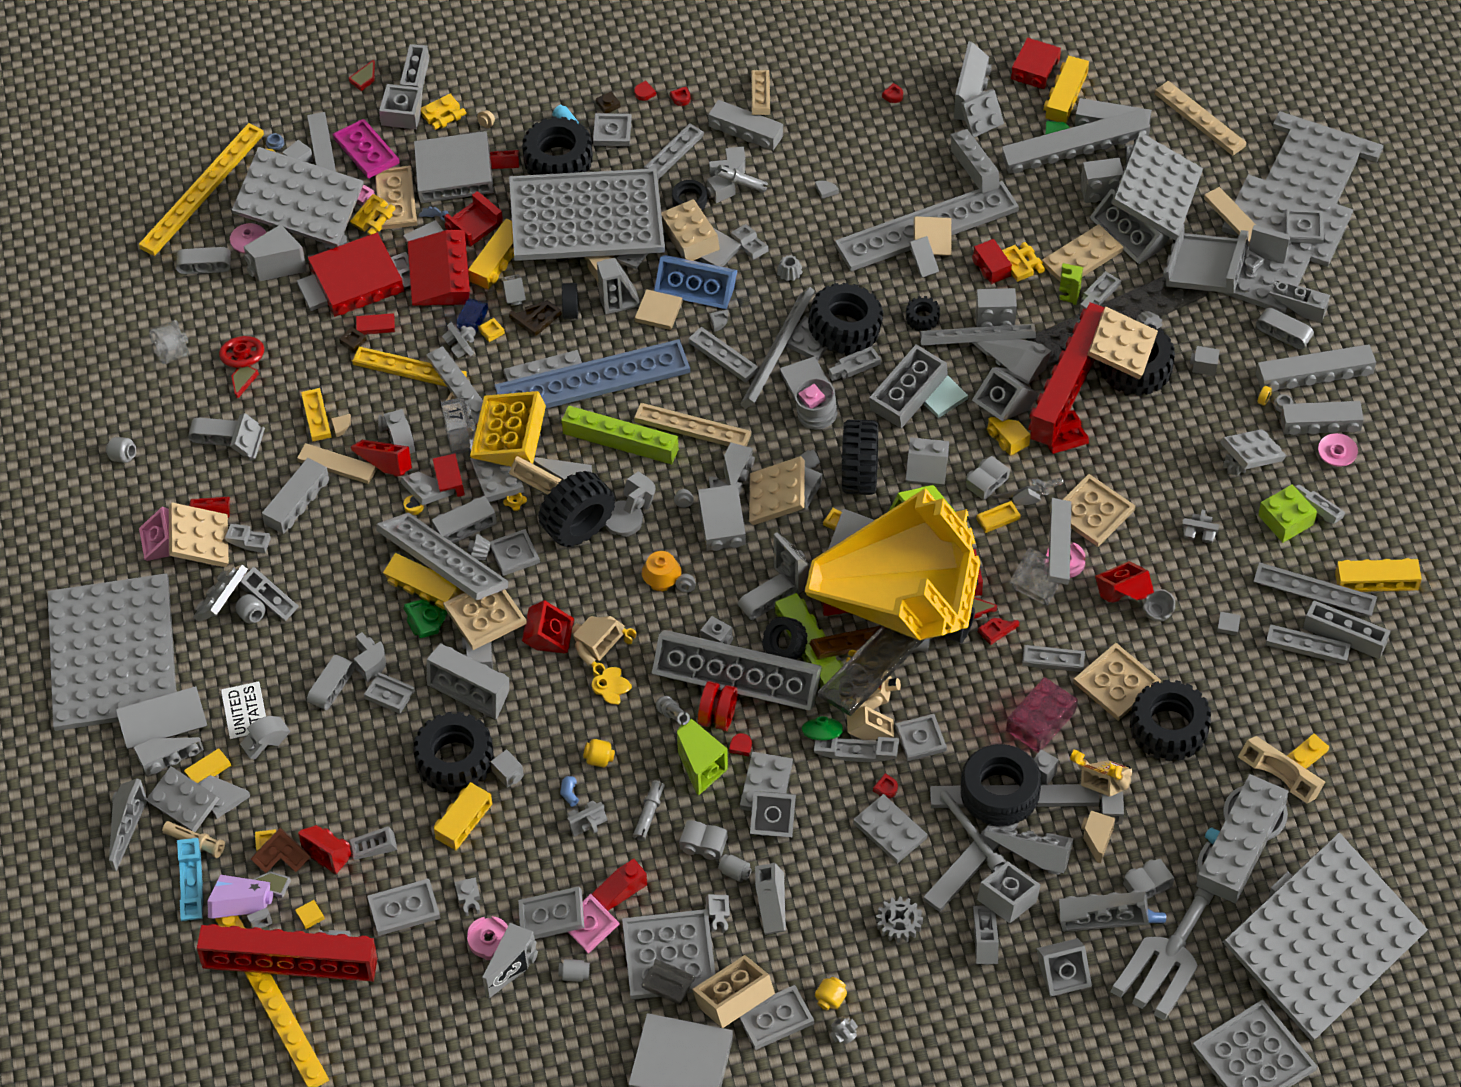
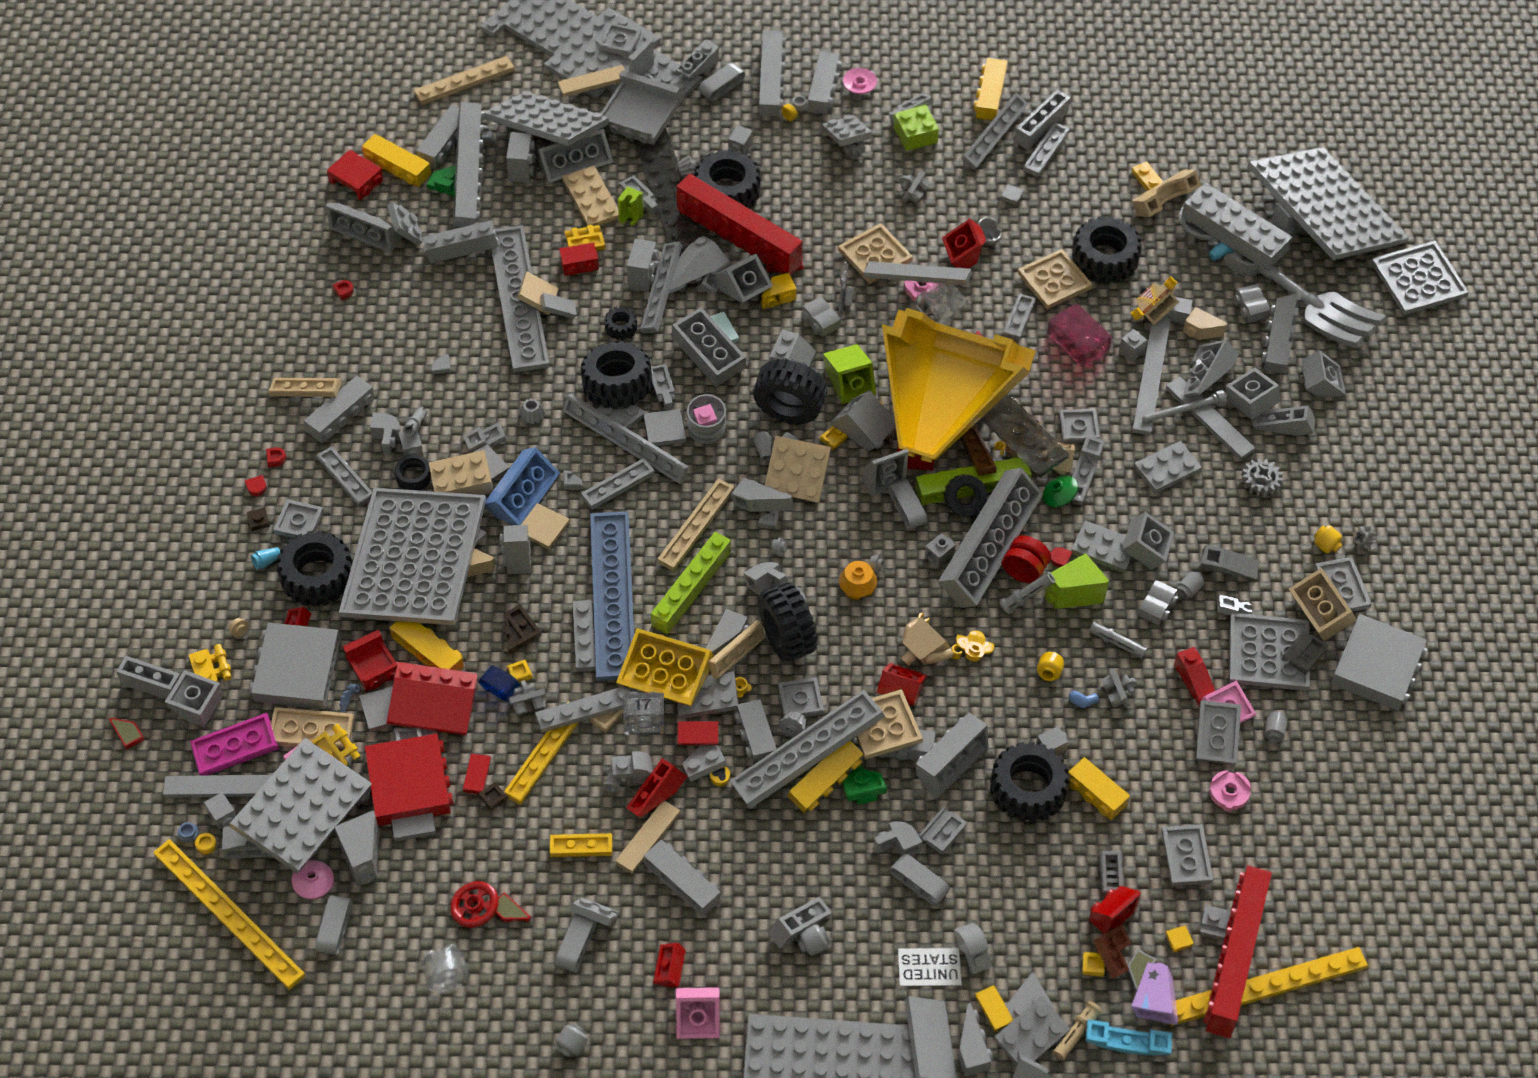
camera: 80 degrees left, 0 degrees up
tan plate [169,503,229,567] -> none
light grey plate [193,565,248,622] -> none
light grey slope [225,524,271,553] -> none
light grey tile [247,907,272,928] -> none
tan tile [331,414,351,437] -> none
light grey plate [455,878,480,916] -> none
light grey slope [482,923,538,998] -> none
light grey slope [500,274,526,306] -> none
black tyre [562,283,578,319] -> none
light grey slope [698,484,746,551] -> none
red tile [873,773,898,798] -> none
black tyre [960,744,1041,826] -> none
yellow tile [976,501,1021,533] -> none
tan plate [1087,307,1158,379] -> none

